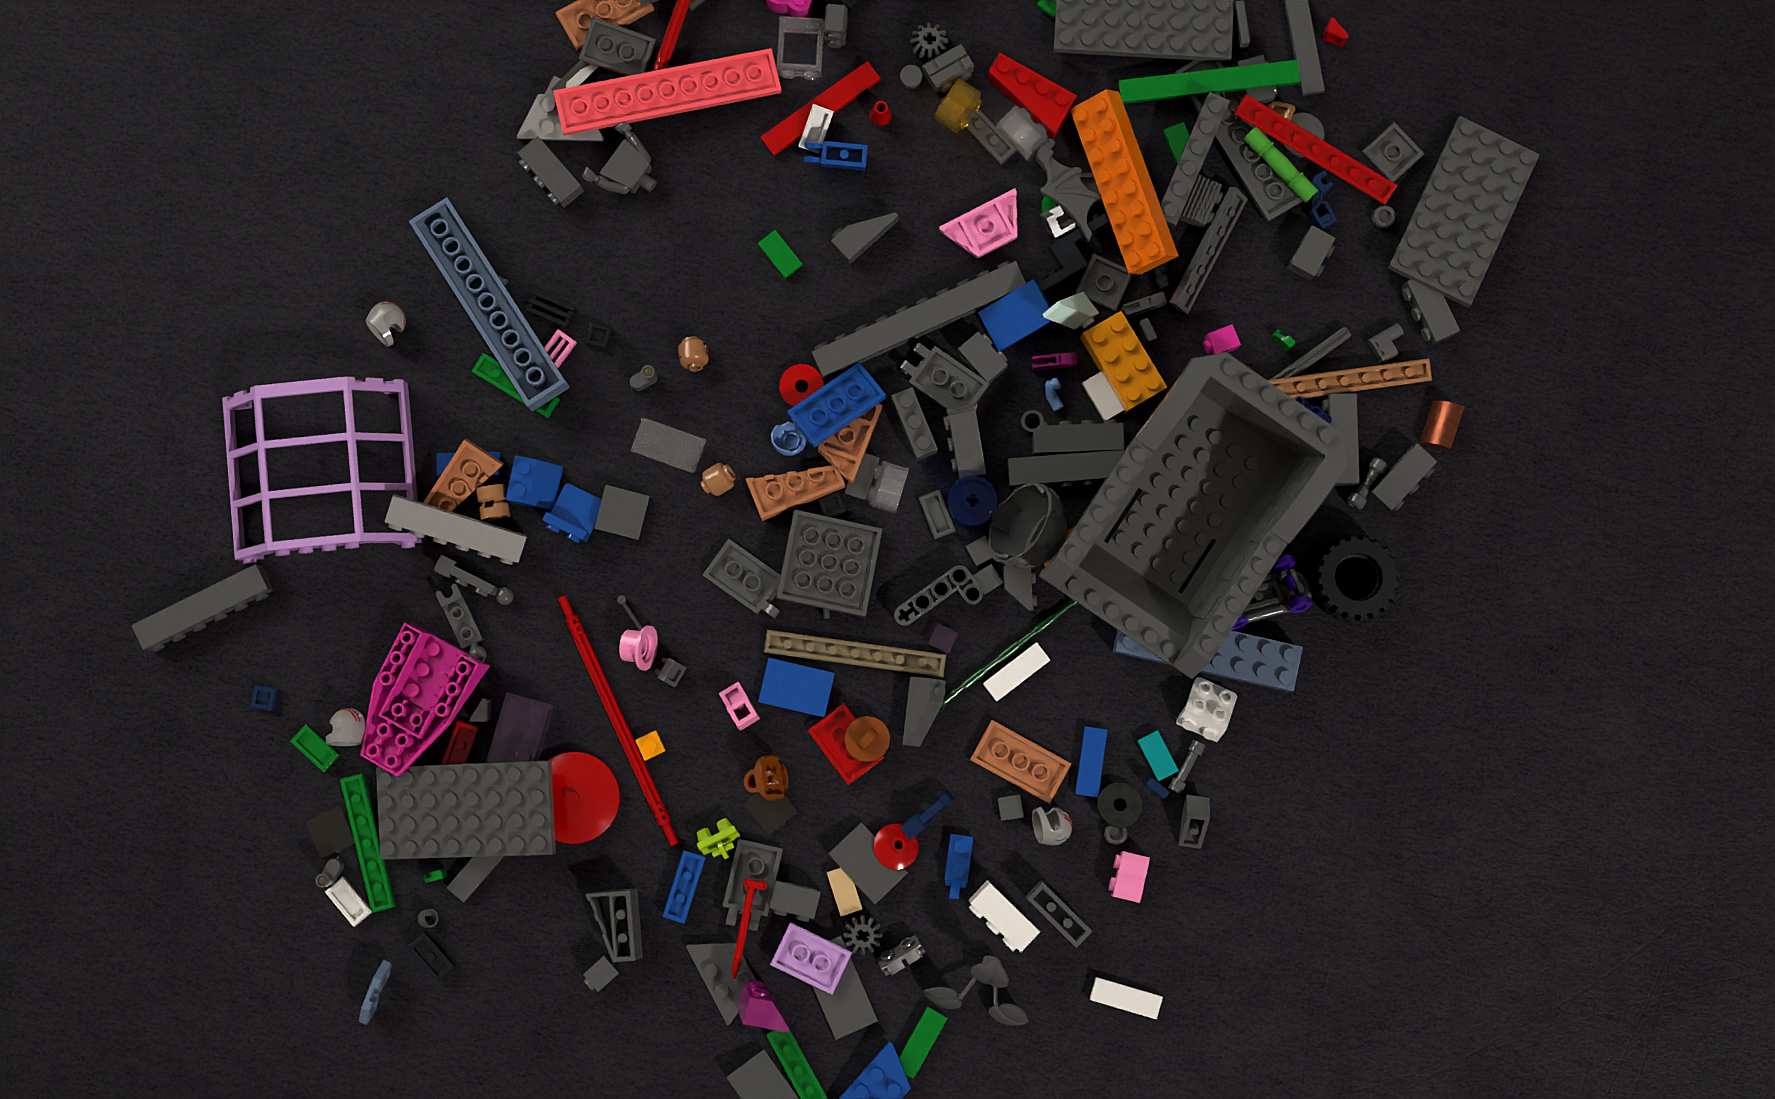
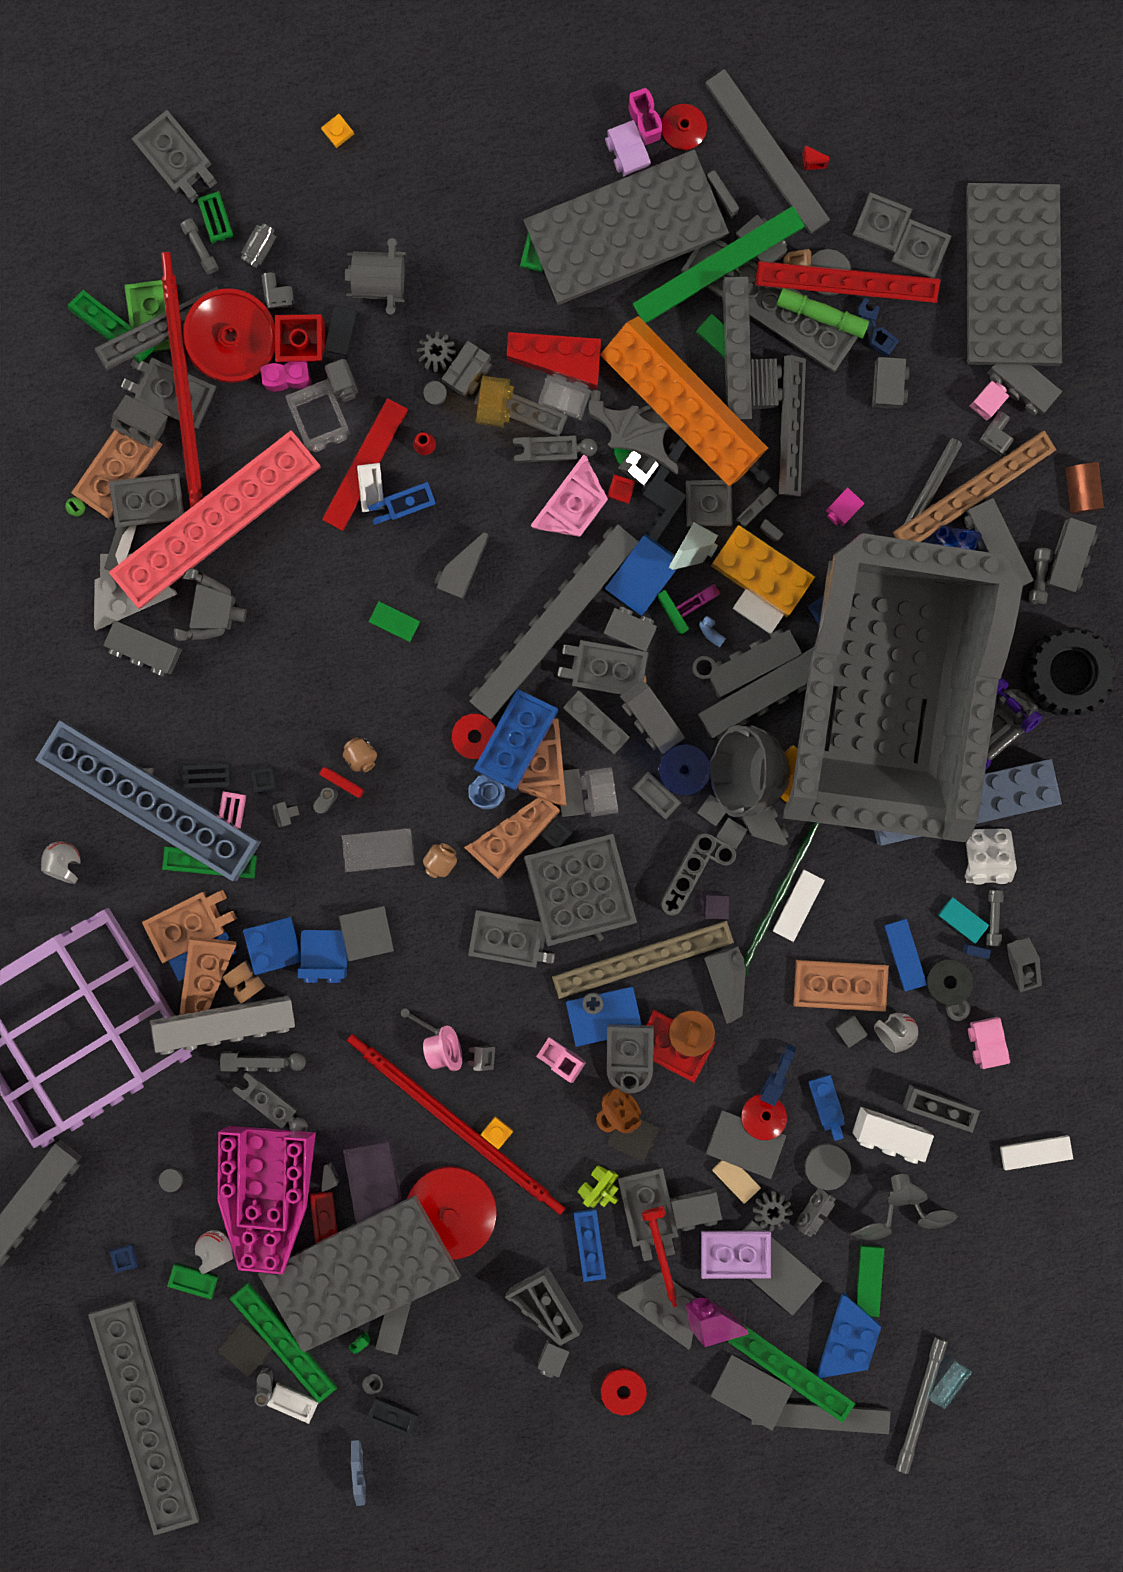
camera: 20 degrees left, 5 degrees up
green tile [1271,330,1295,352] -> none
dark grey tile [1372,206,1396,229] -> none
none -> bright green hinge [65,497,85,517]
none -> dark grey plate [88,1300,200,1536]
none -> nougat tile [142,890,237,963]
none -> dark grey tile [159,1168,183,1192]
none -> dark grey tile [272,802,300,828]
none -> red tile [319,767,365,798]
none -> dark grey plate [513,436,597,464]
none -> dark grey bush [582,993,603,1014]
none -> red tile [601,1368,647,1415]
none -> red tile [607,475,636,504]
none -> dark grey tile [607,1024,654,1093]
none -> green tile [657,590,689,635]
none -> dark grey tile [804,1143,851,1190]
none -> dark grey tile [852,192,912,253]
none -> bright pink brick [970,381,1009,421]

